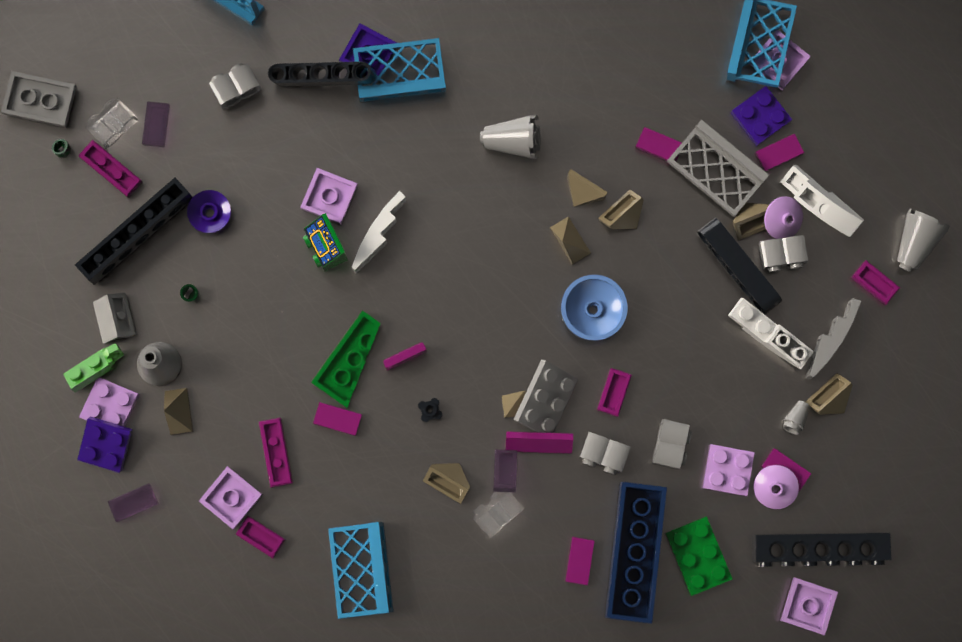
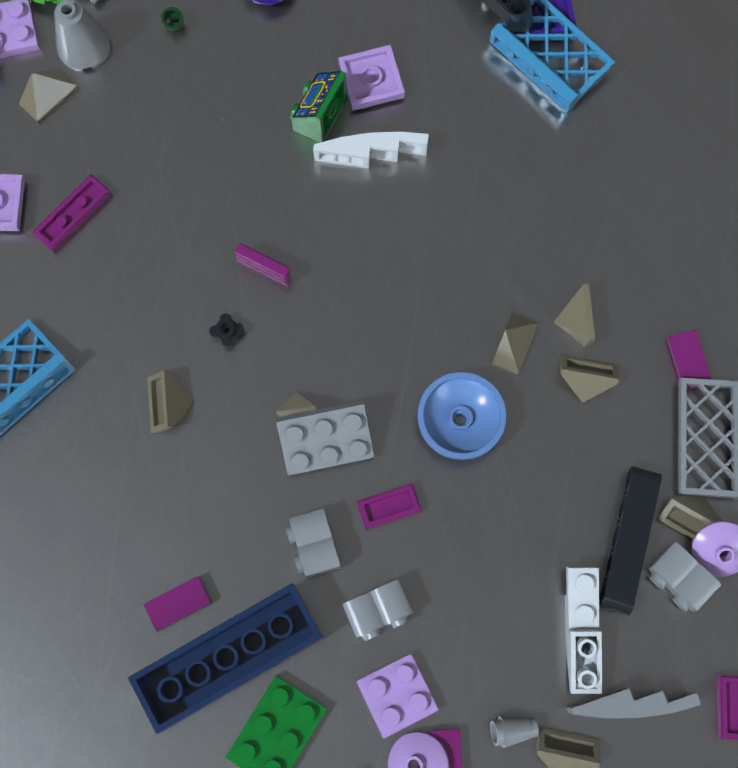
camera: 55 degrees right, 5 degrees down
green wing [311,310,381,408] -> none
magenta tile [313,402,362,436] -> none
clear brick [473,488,524,539] -> none
light grey cone [480,115,541,159] -> none
clear purple tile [493,449,517,493] -> none
magenta tile [505,432,573,454] -> none

